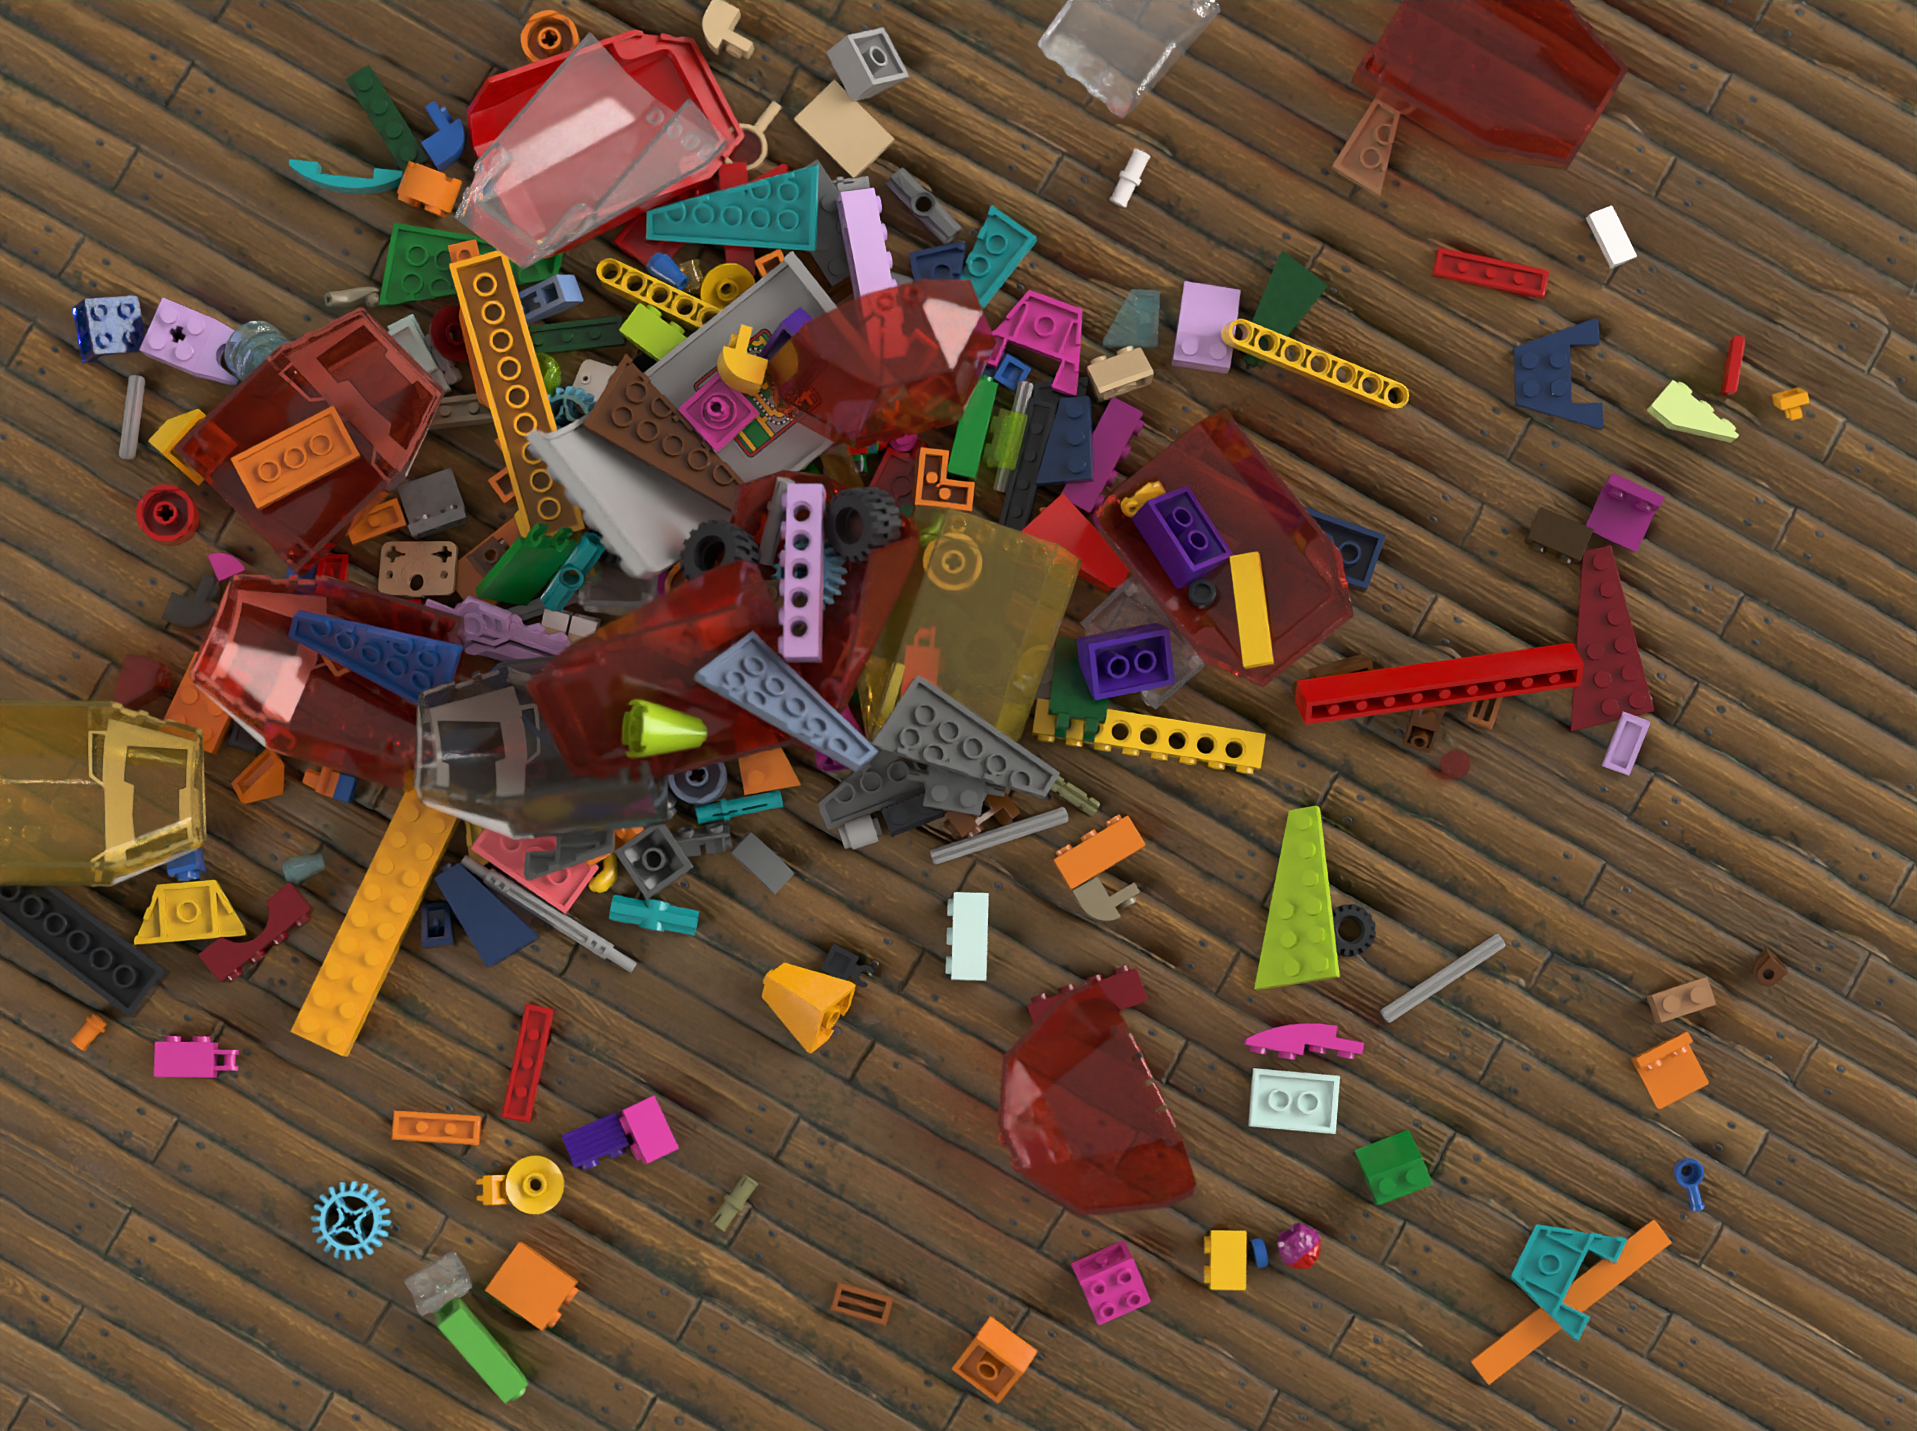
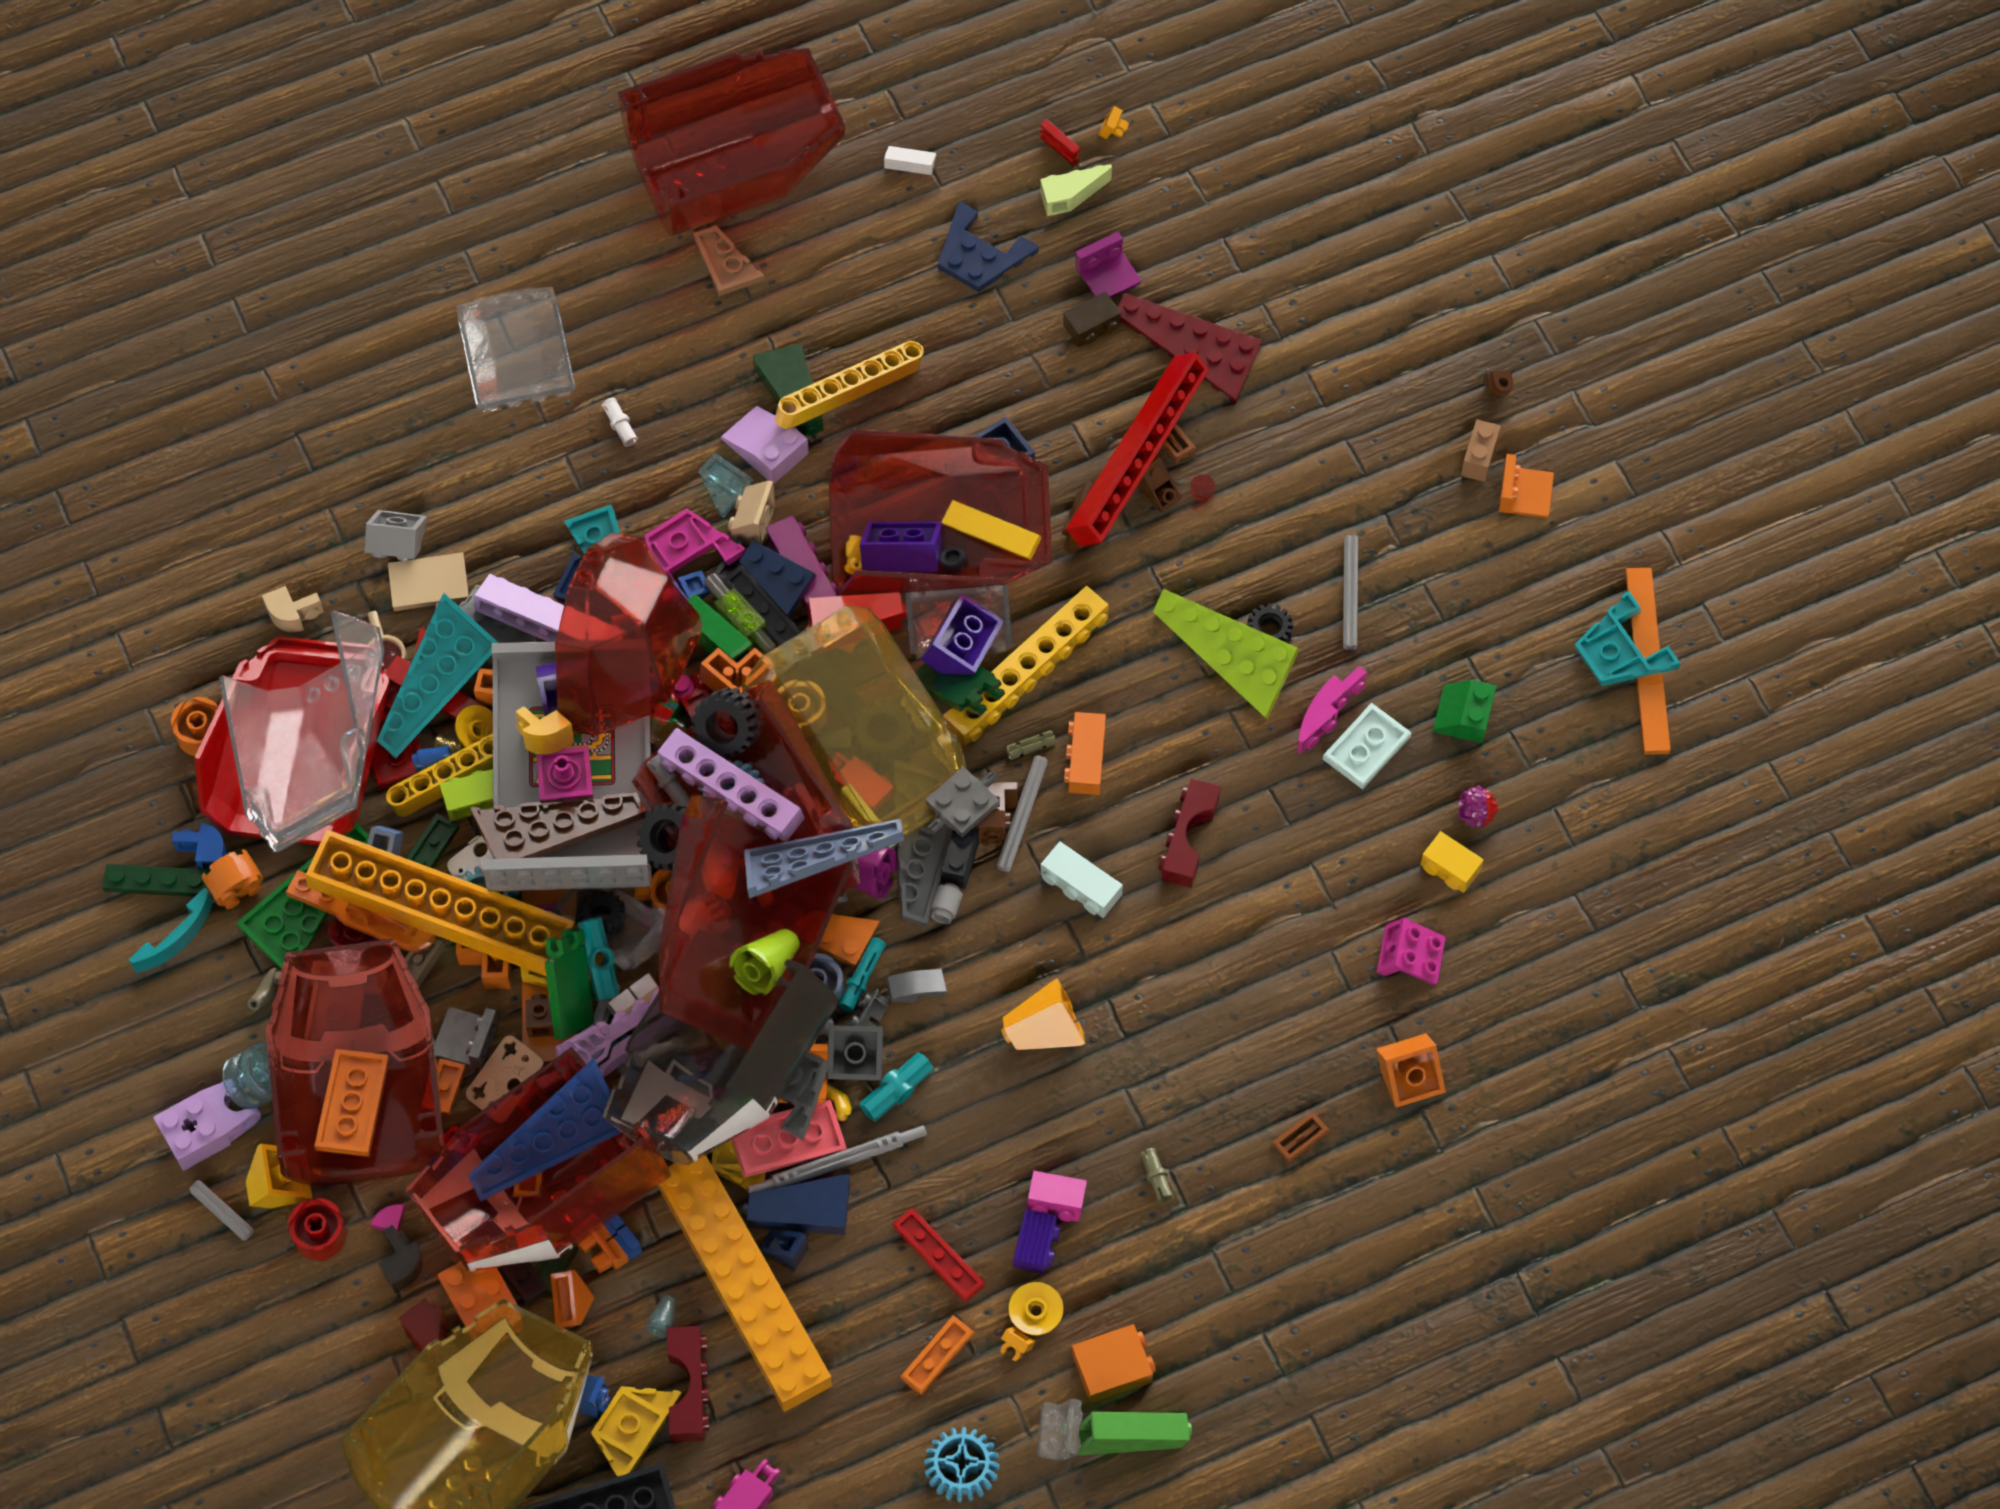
camera: 50 degrees left, 20 degrees down
clear blue bracket [72,296,145,363] -> none
black plate [820,944,875,987] -> none
dark grey wing [871,674,1060,799] -> none
dark grey piece [885,167,962,245] -> none
clear red windscreen [997,979,1199,1216] -> none
dark tan brick [1072,877,1140,922] -> none
blue tile [1249,1238,1268,1269] -> none
red tile [1432,247,1550,300] -> none
lavender tile [1602,712,1650,776] -> none
blue bar [1674,1158,1705,1212] -> none

